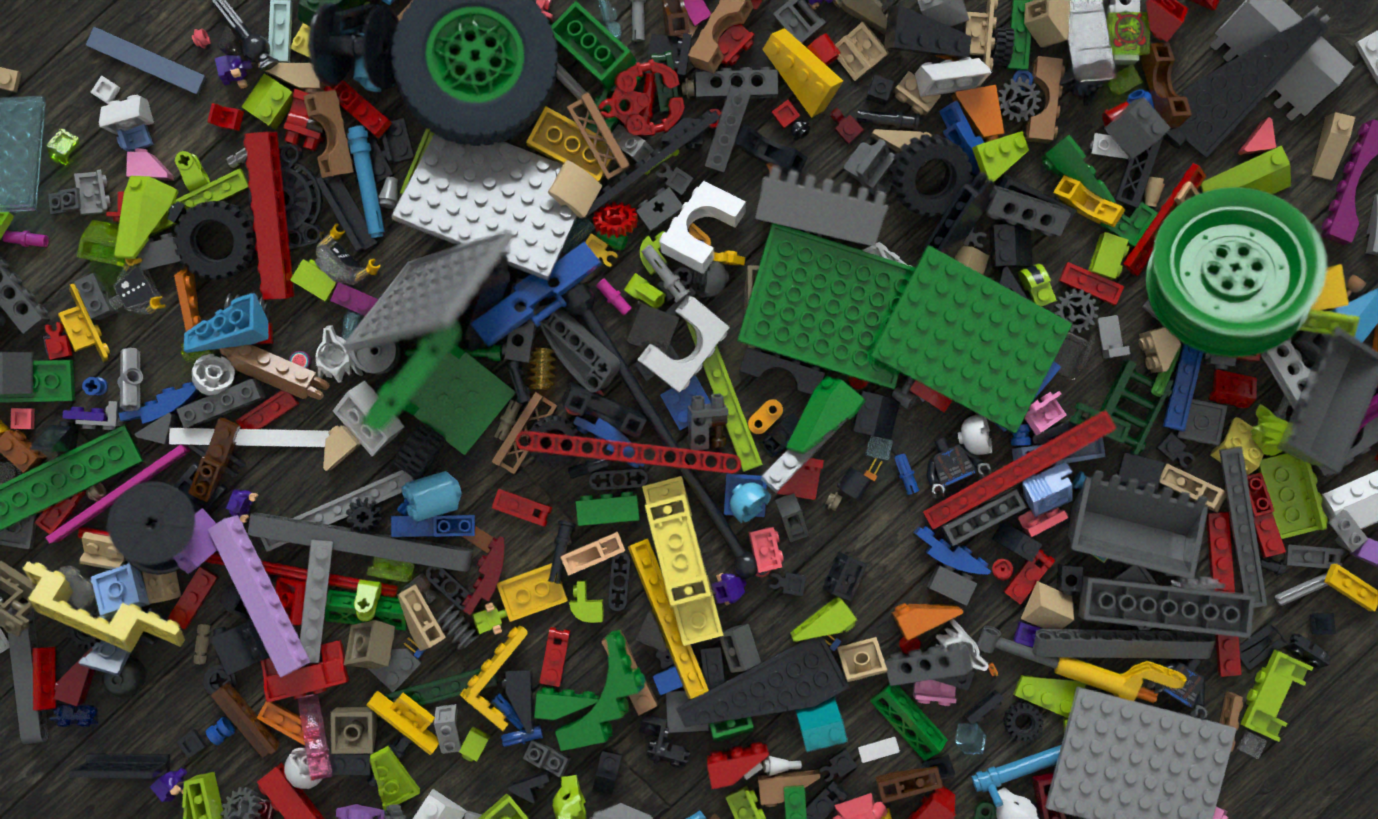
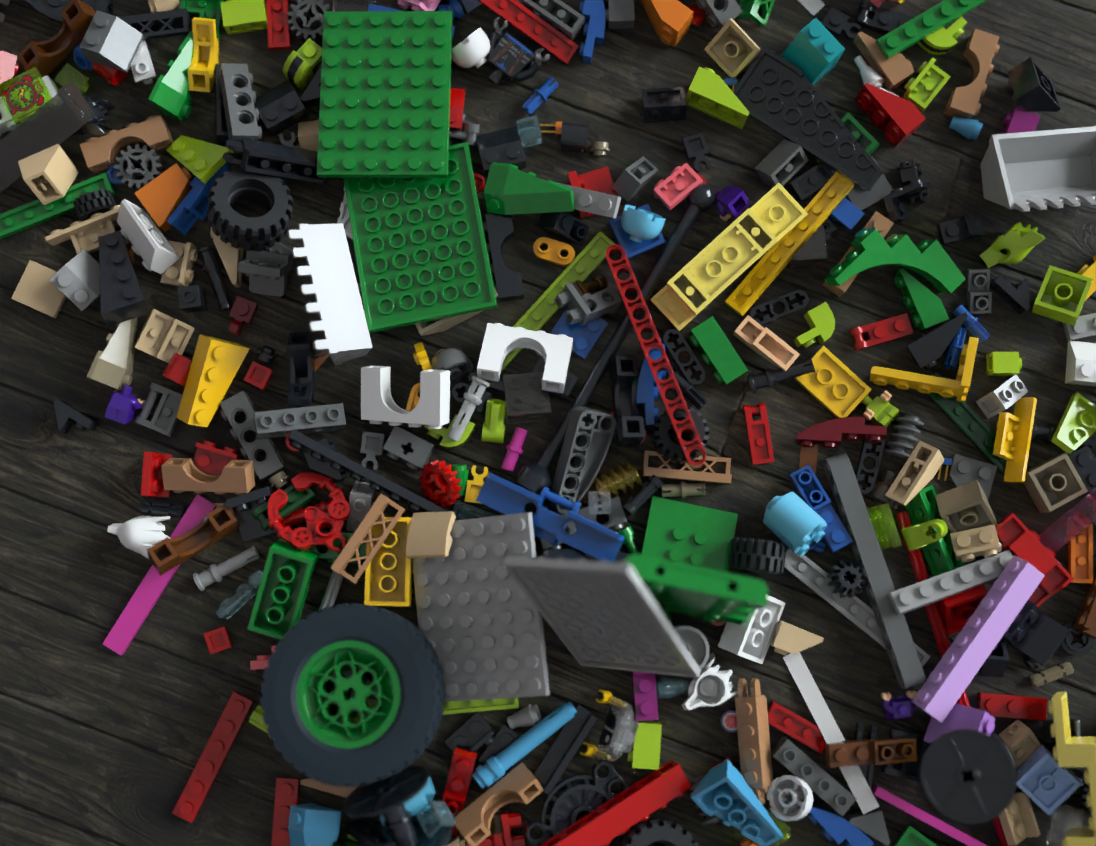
camera: 115 degrees left, 5 degrees down
none -> clear light blue panel [416,801,456,837]
none -> clear tile [588,491,611,515]
none -> tan bracket [950,524,1001,562]

